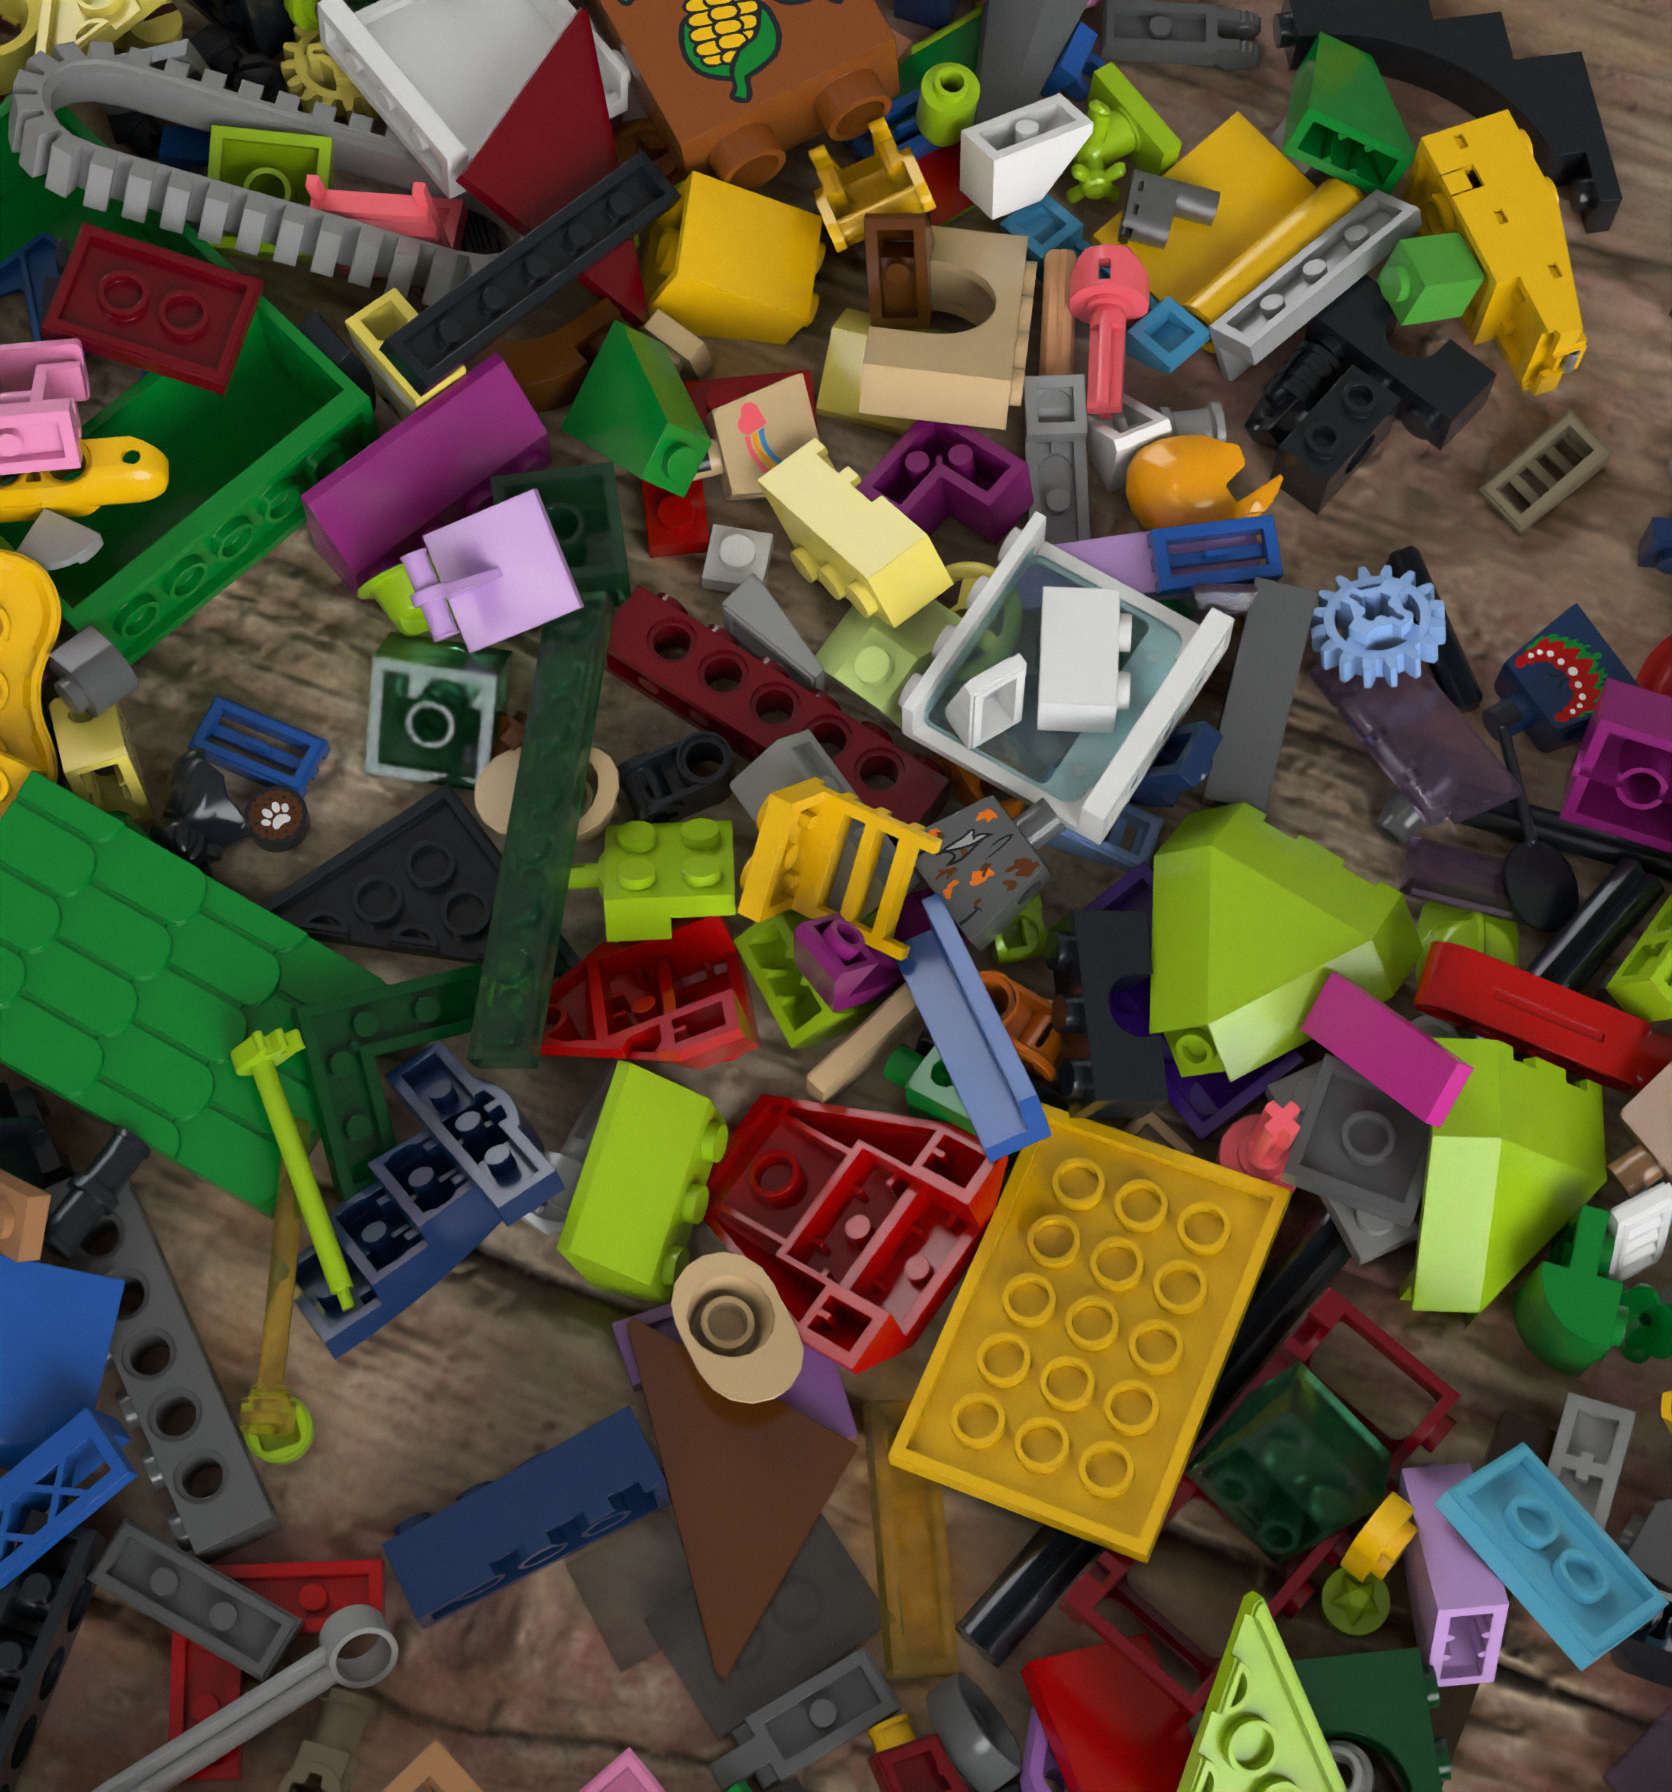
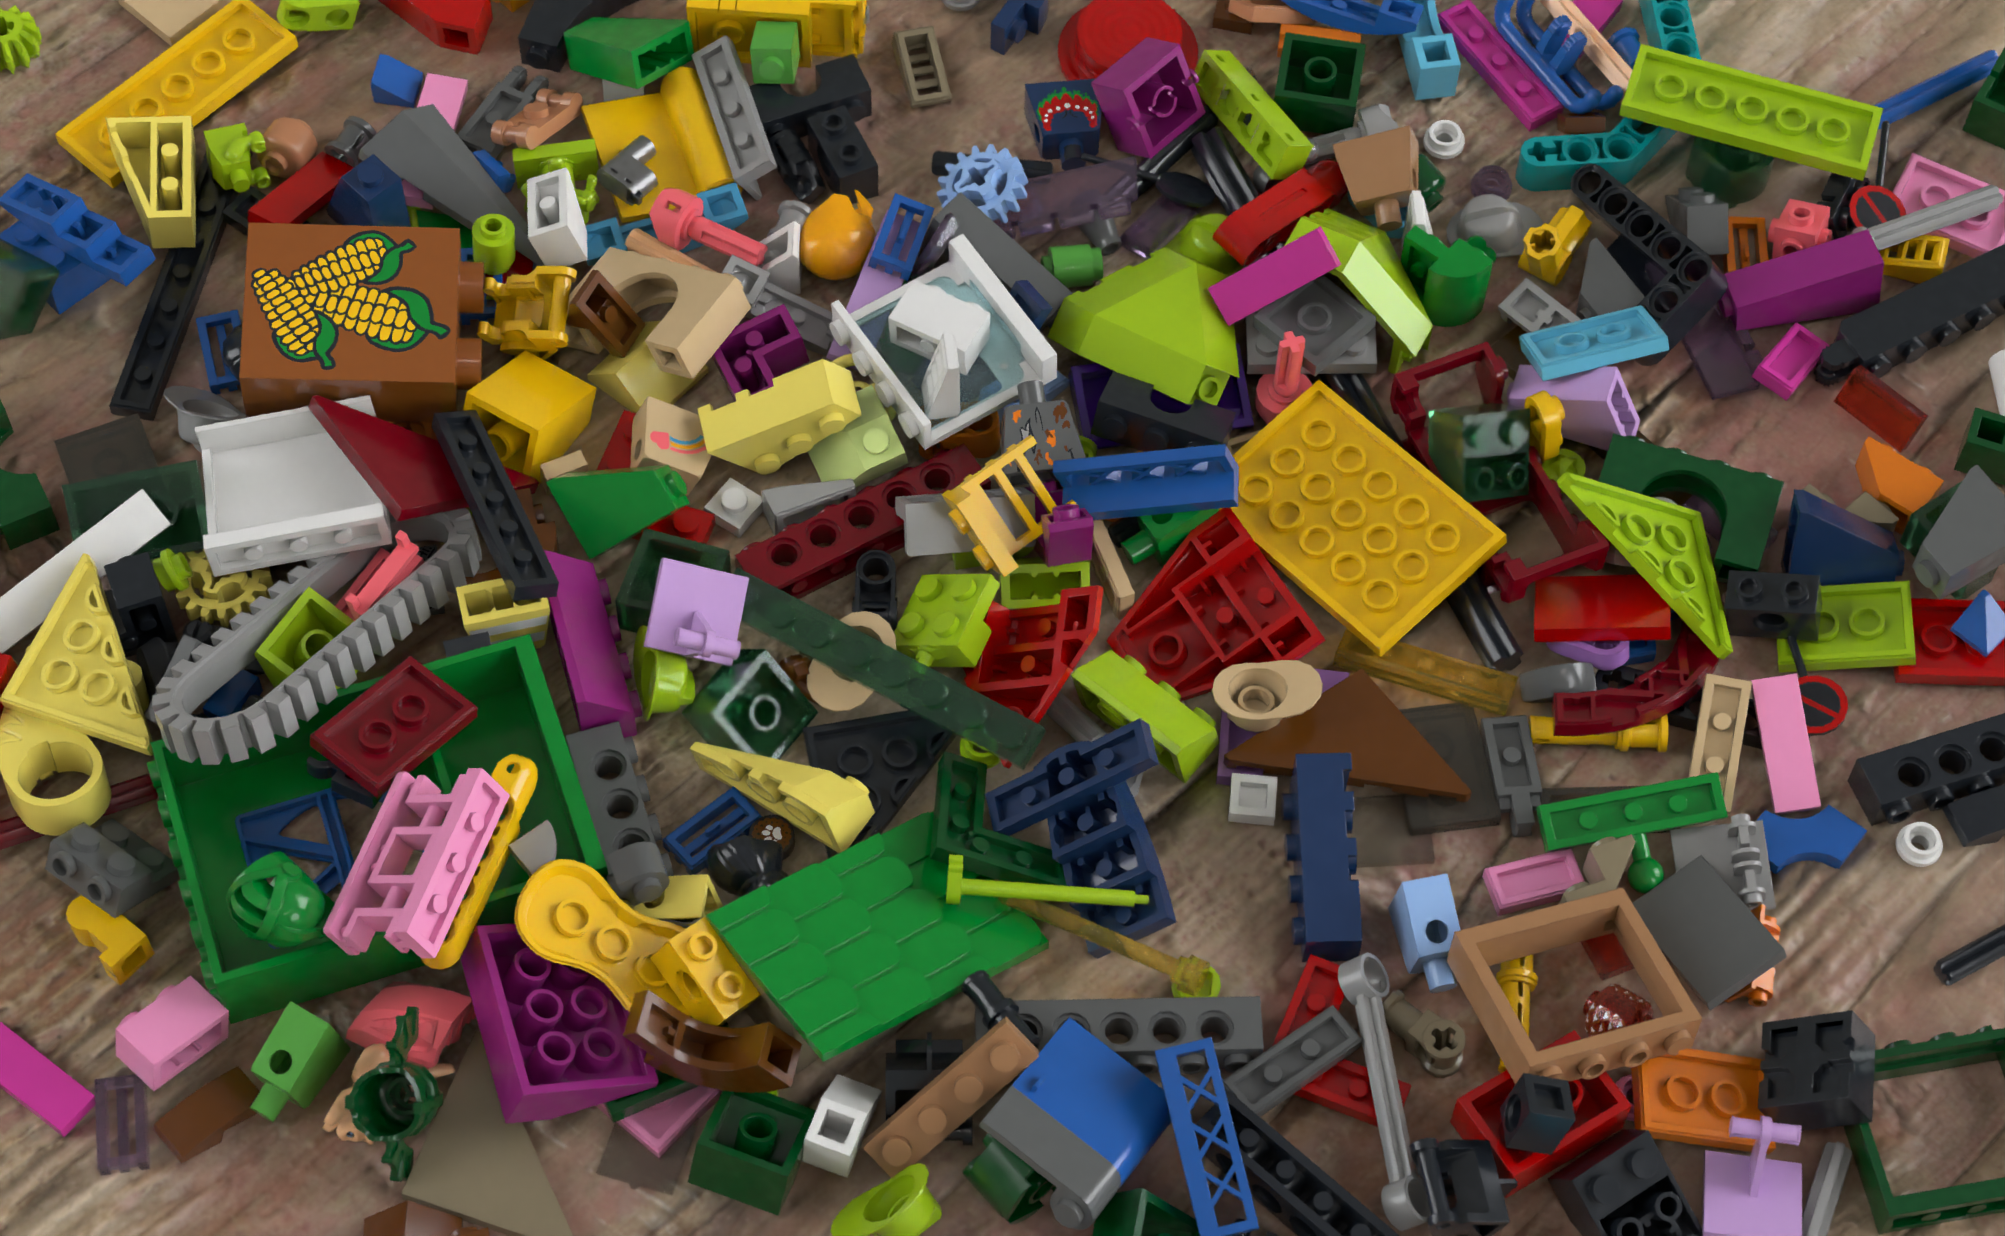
camera: 65 degrees left, 10 degrees down
none -> nougat plate [491,88,583,150]
none -> dark grey brick [565,721,674,899]
none -> light yellow wedge [690,741,875,853]
none -> bright green brick [1041,244,1103,288]
none -> white plate [1228,773,1278,826]
none -> light blue torso [1388,873,1460,993]

